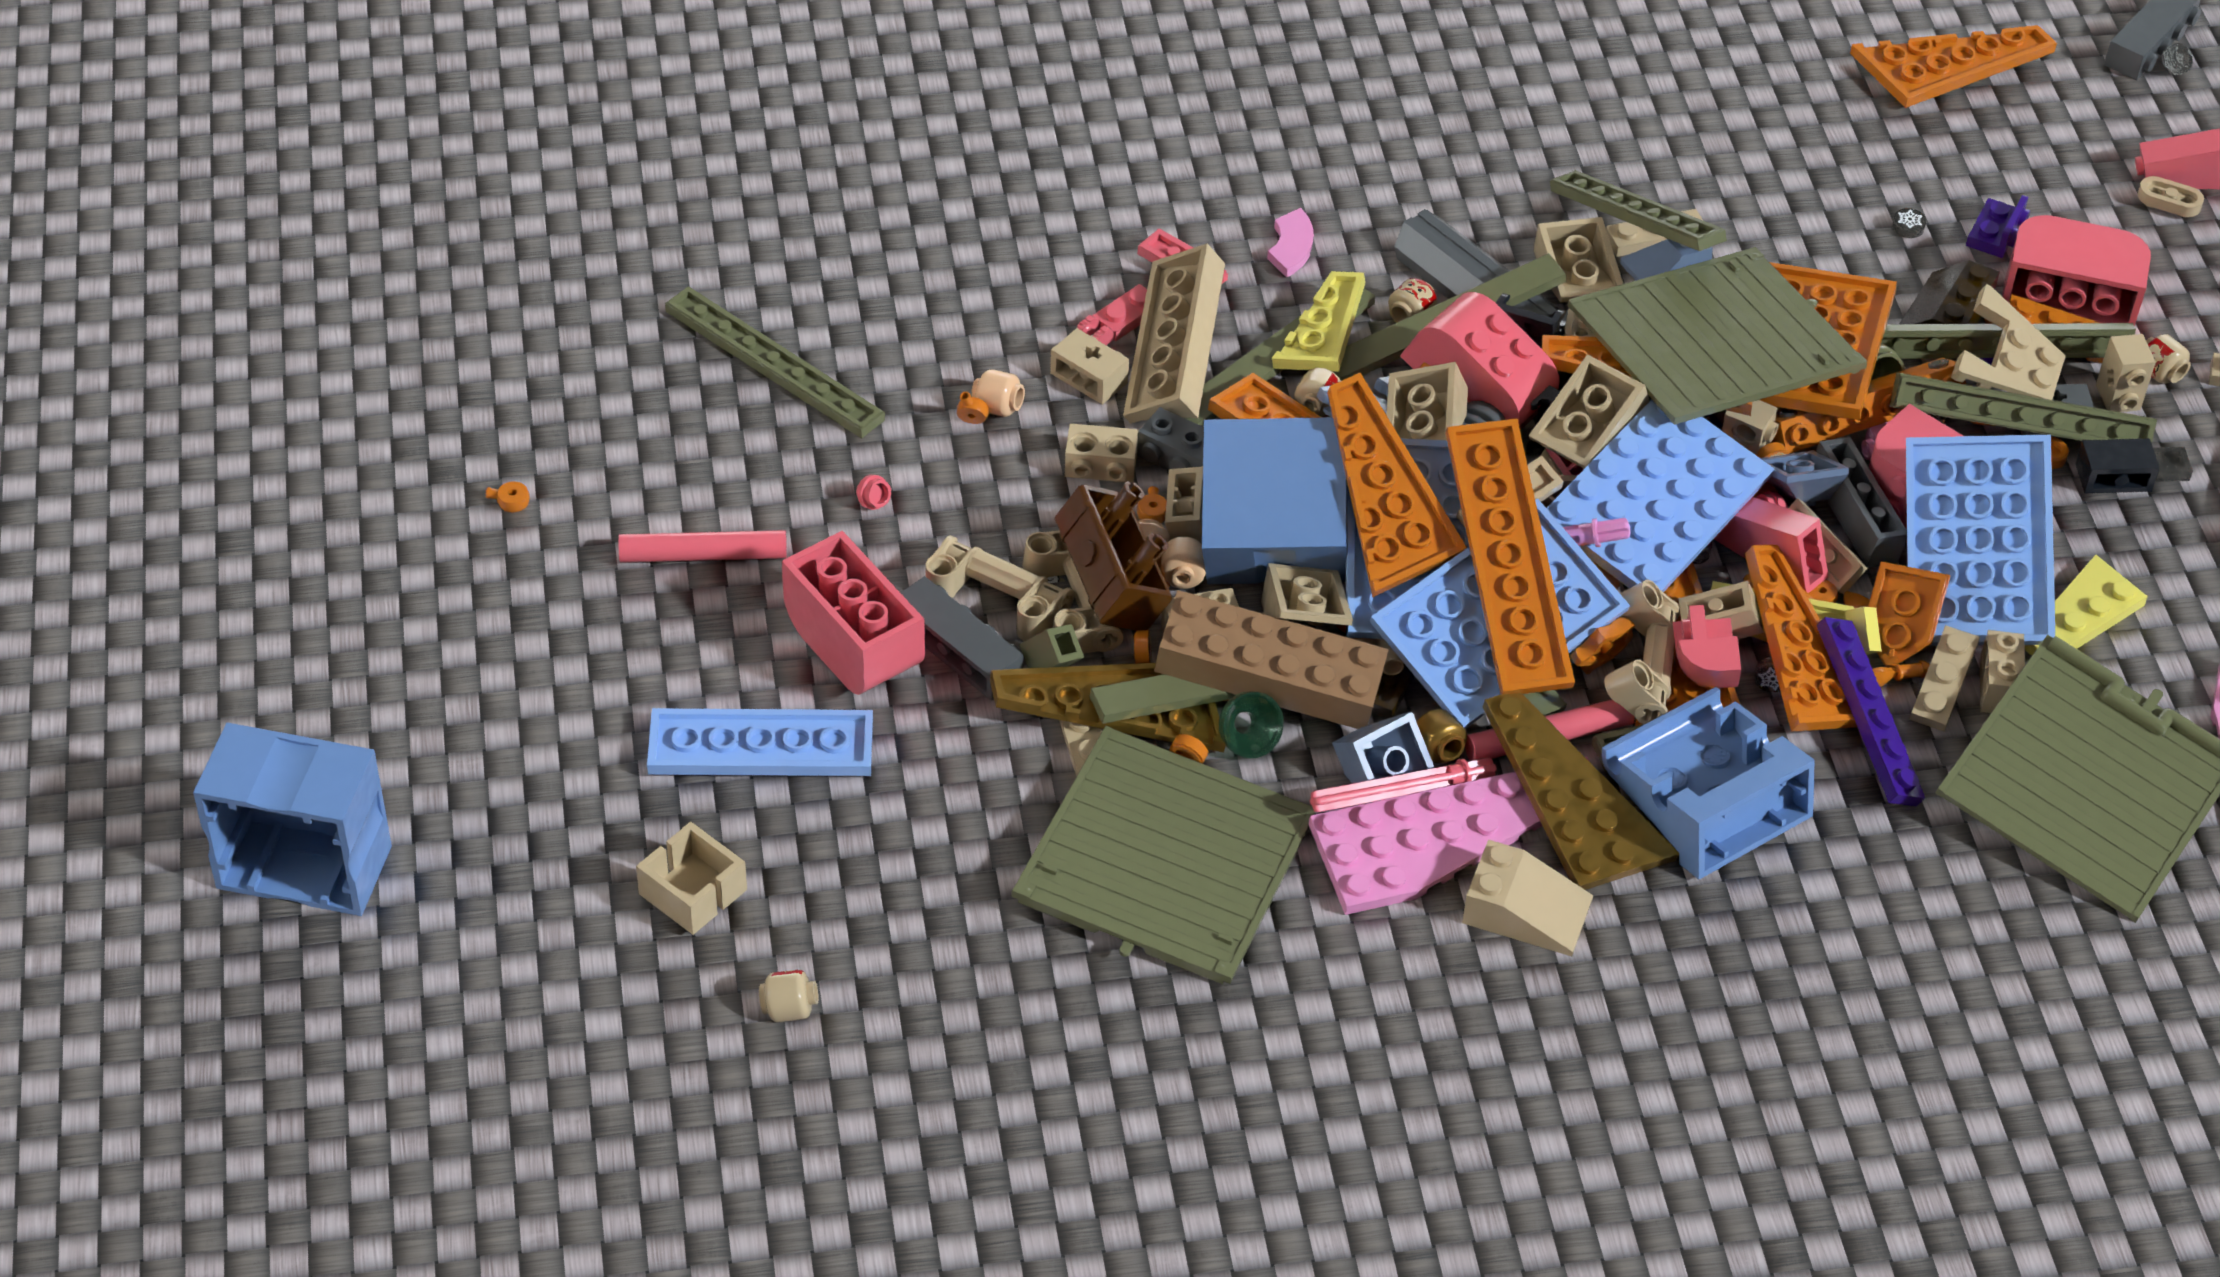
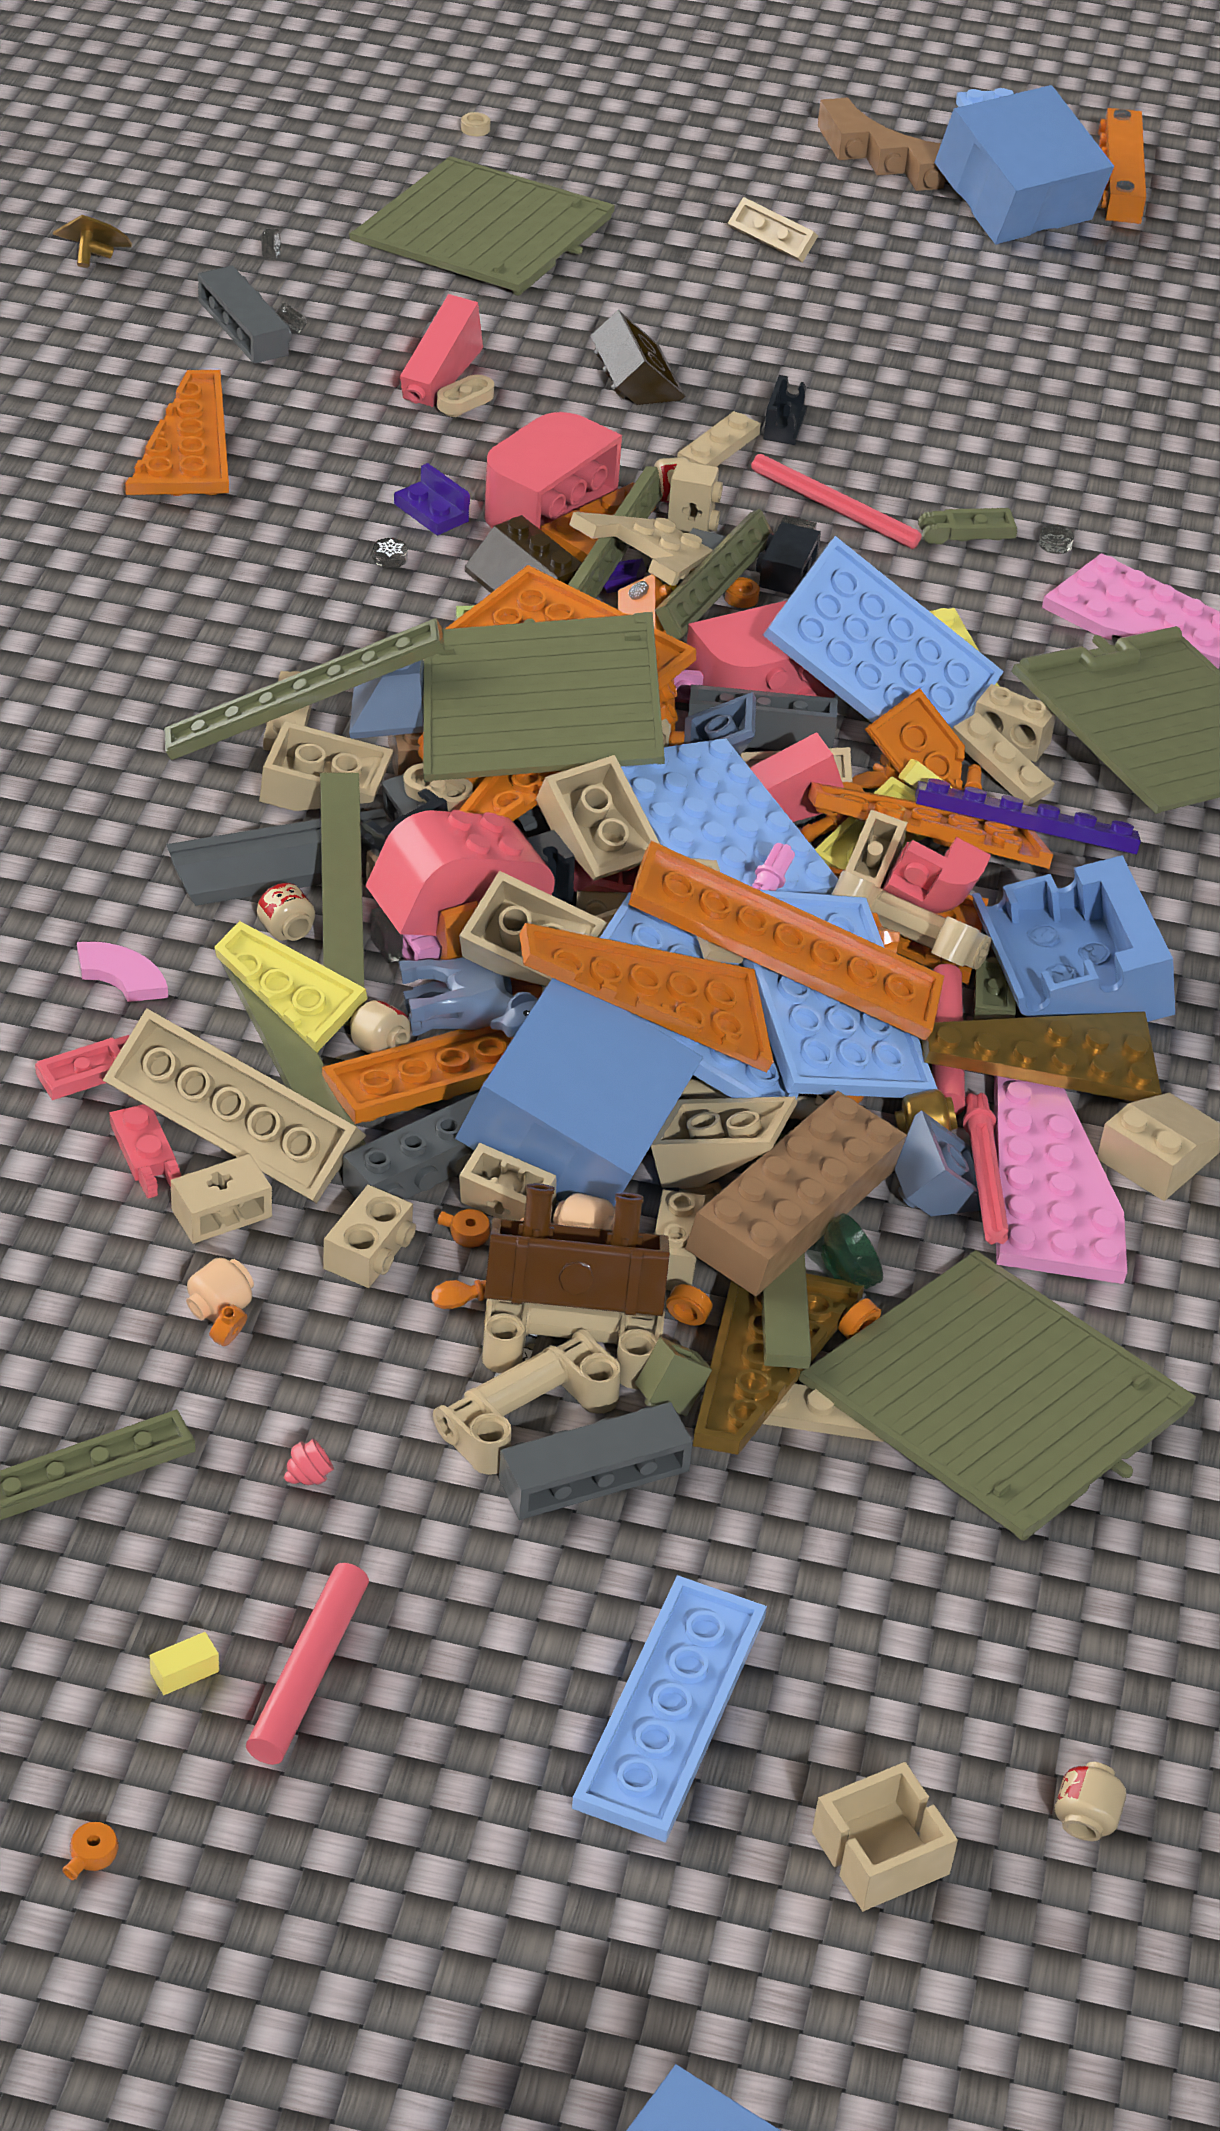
camera: 70 degrees left, 5 degrees down
coral brick [782,530,925,695] -> none
none -> light yellow piece [149,1632,219,1696]

